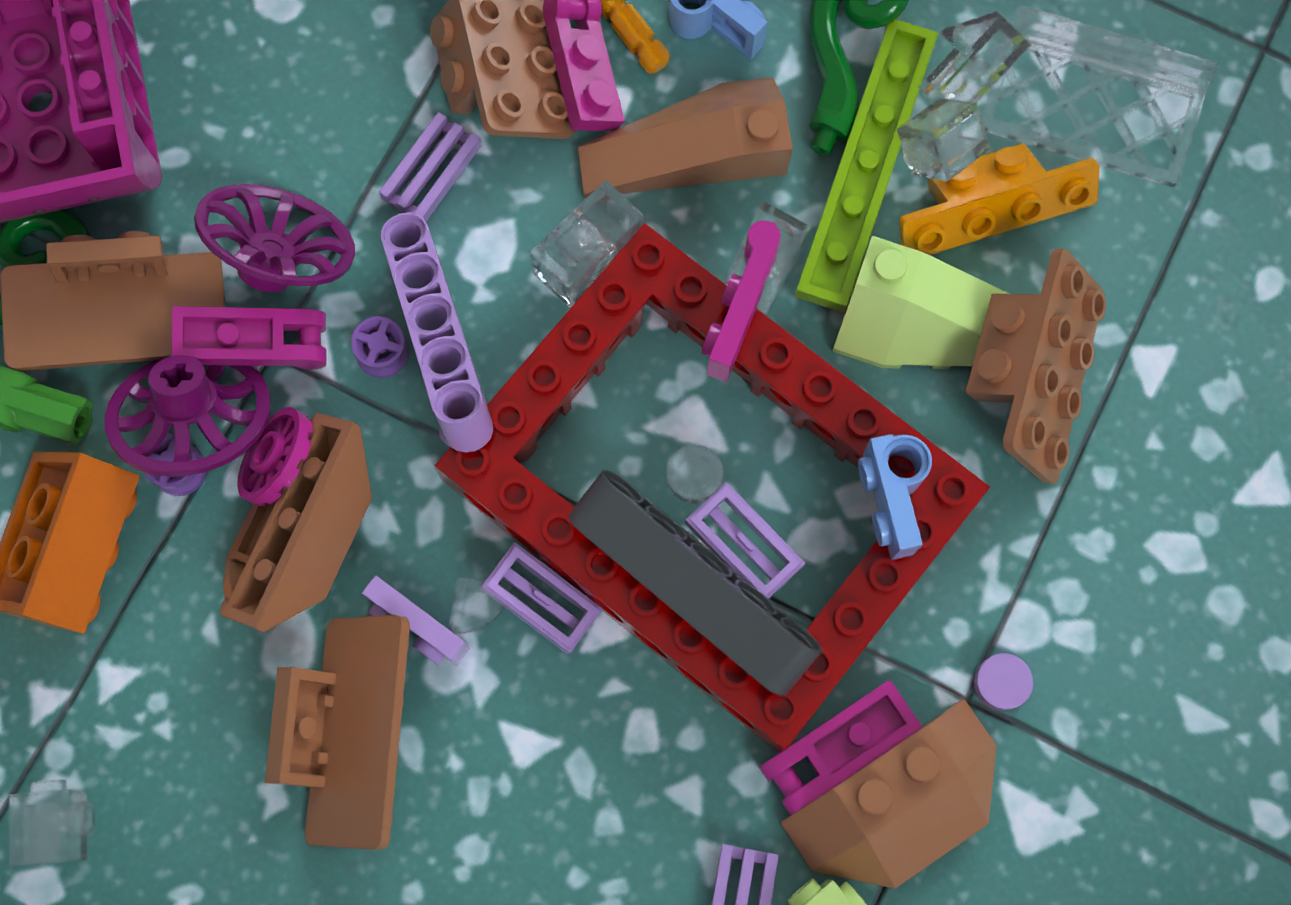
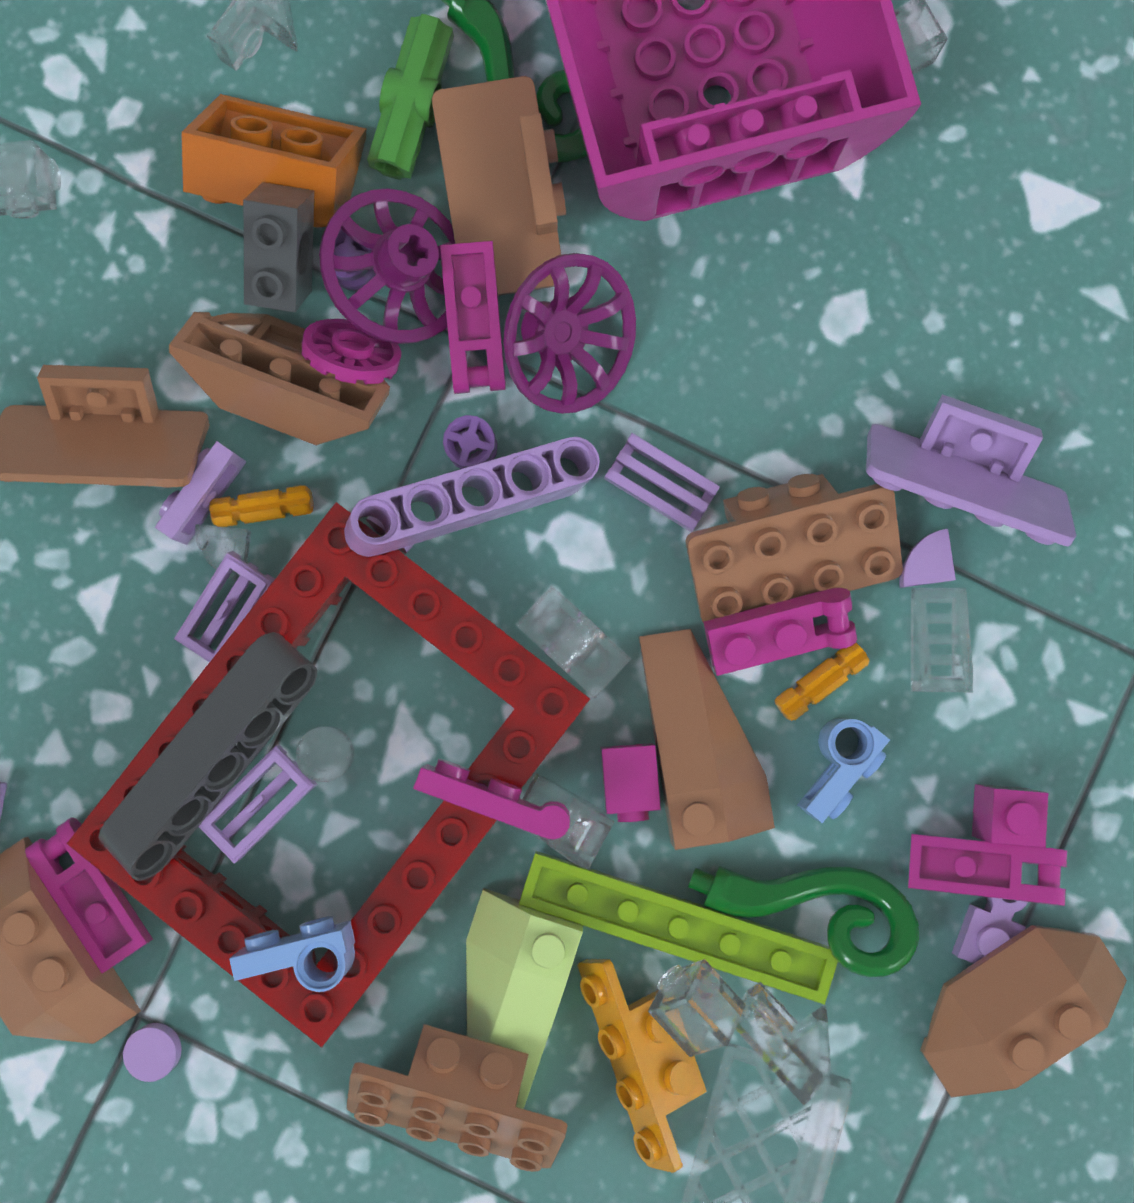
camera: 95 degrees right, 10 degrees up
none -> light orange axle [209,485,314,527]
none -> dark grey brick [243,182,314,313]
none -> dark pink brick [601,743,661,822]

